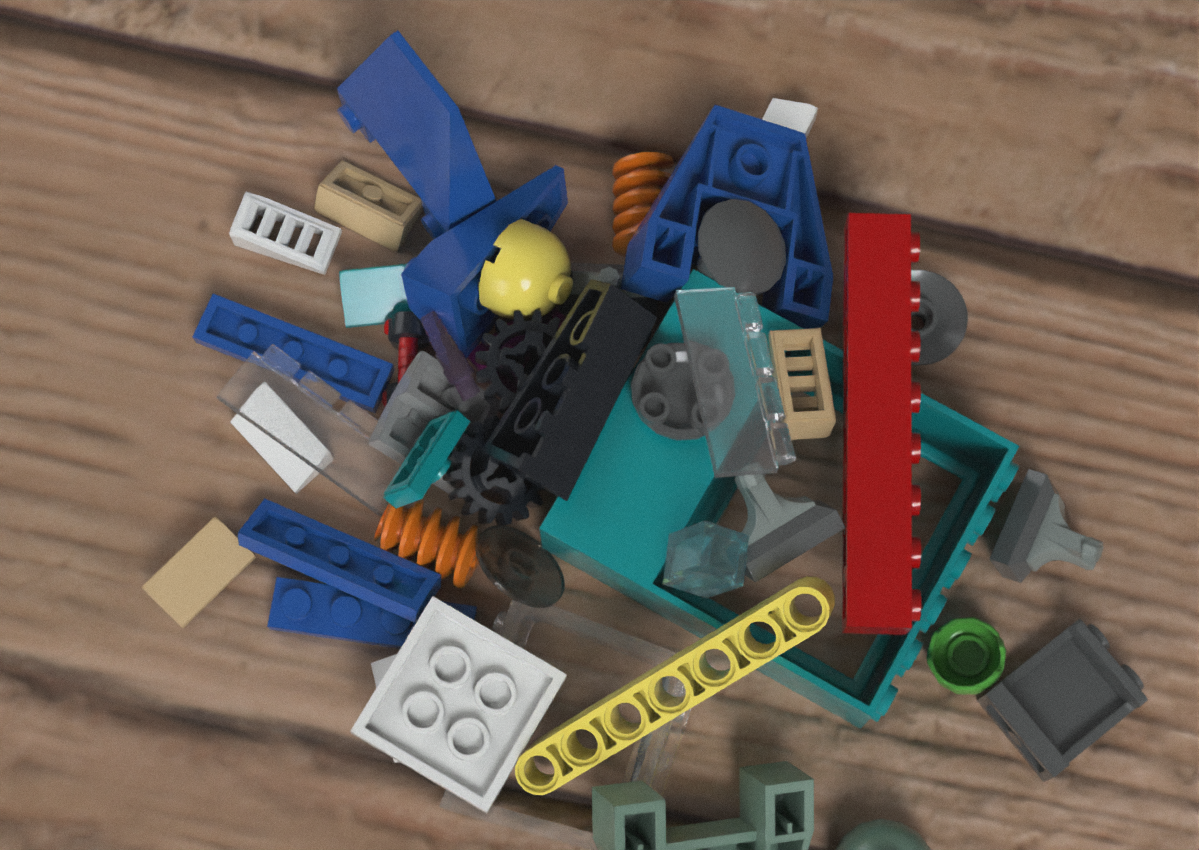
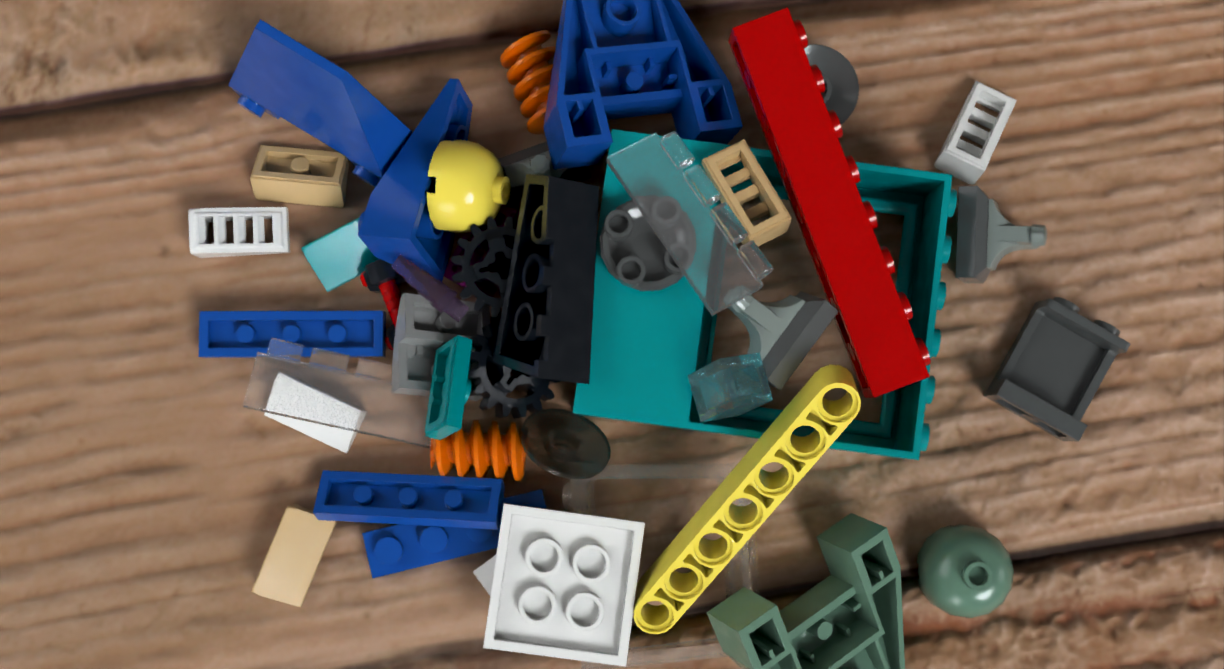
camera: 25 degrees left, 10 degrees up
dark grey dish [697,199,786,296] -> none
bright green hair [926,617,1006,695] -> none
none -> white slope [934,81,1017,185]

